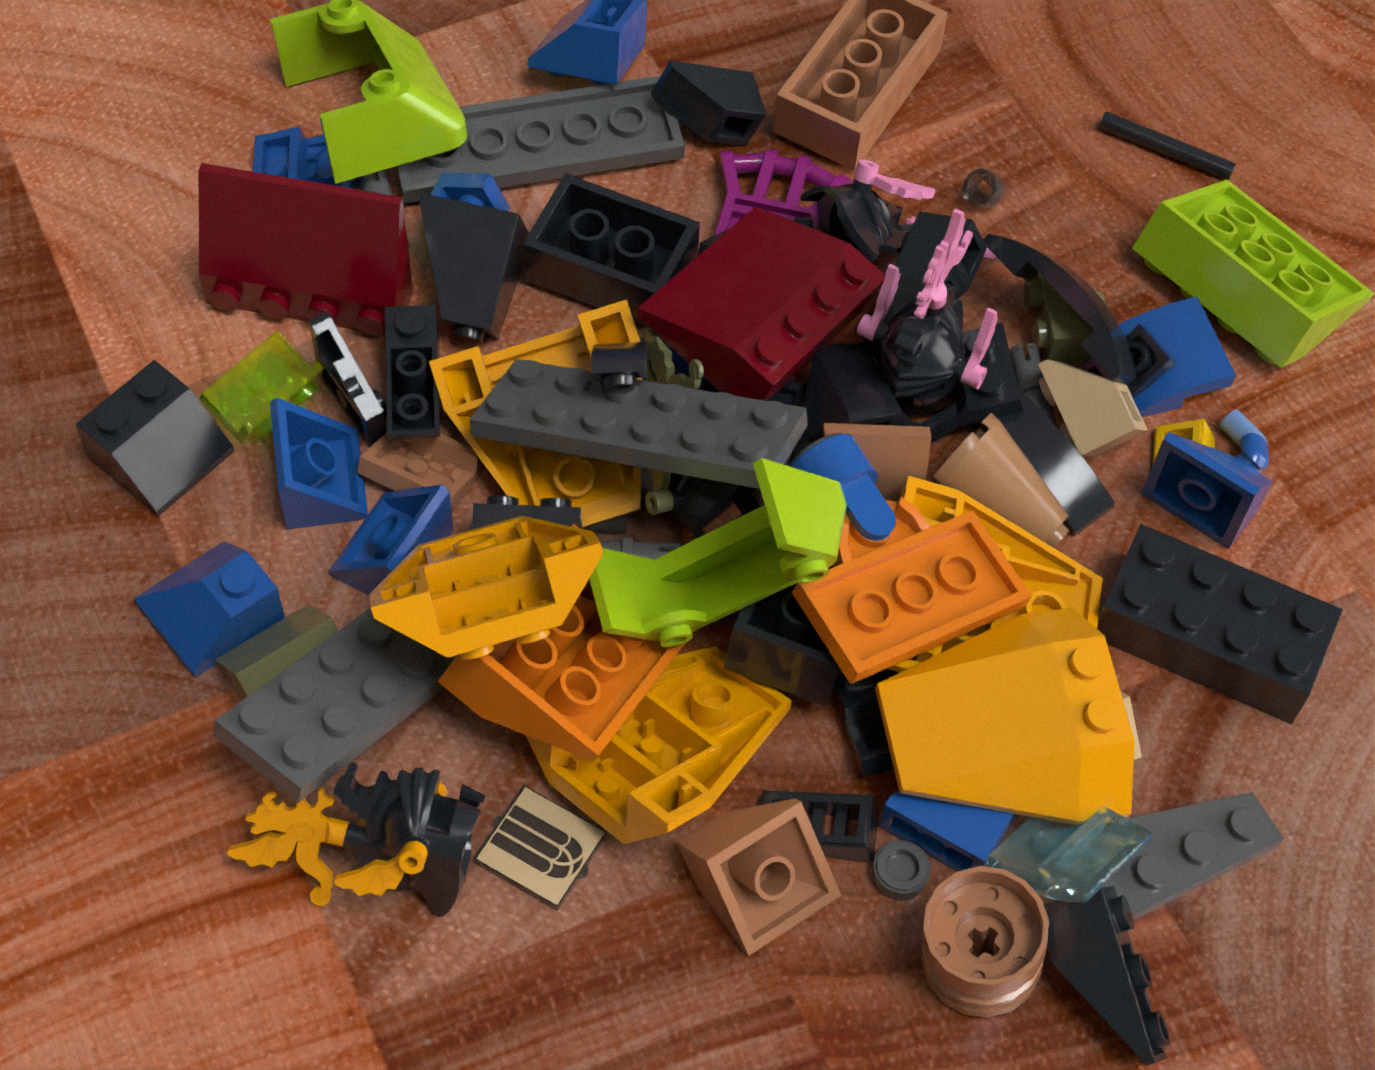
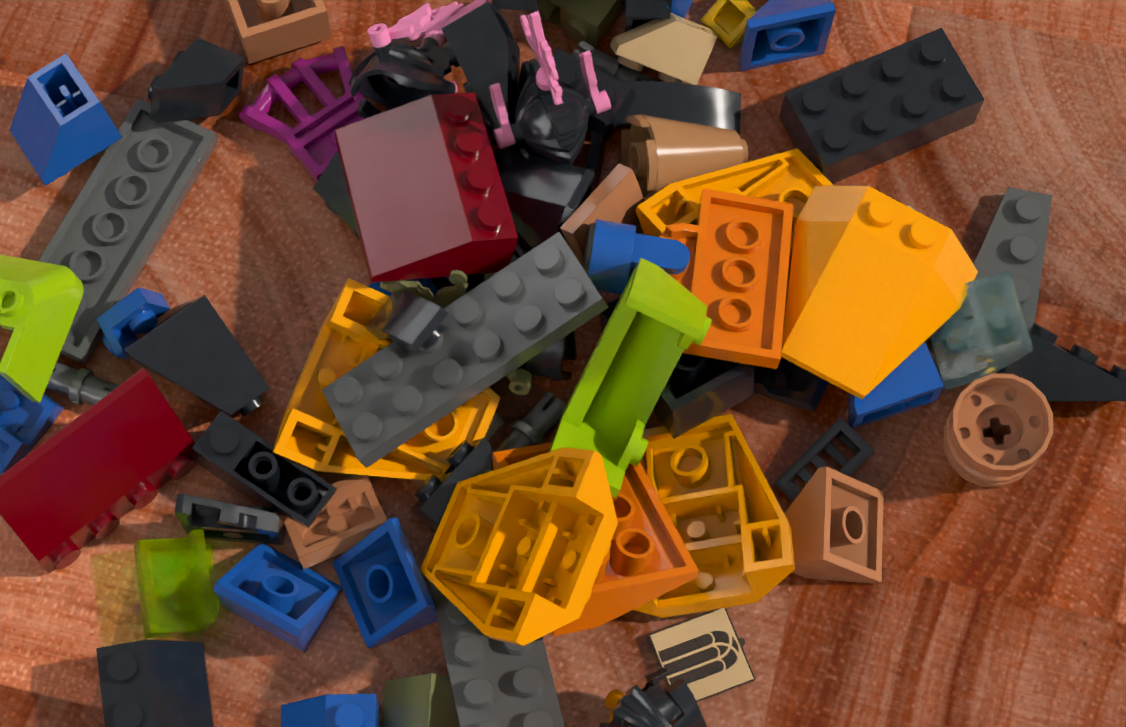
camera: 50 degrees left, 10 degrees up
black brick [523,173,700,326] -> none
dark grey tile [872,840,930,901] -> none

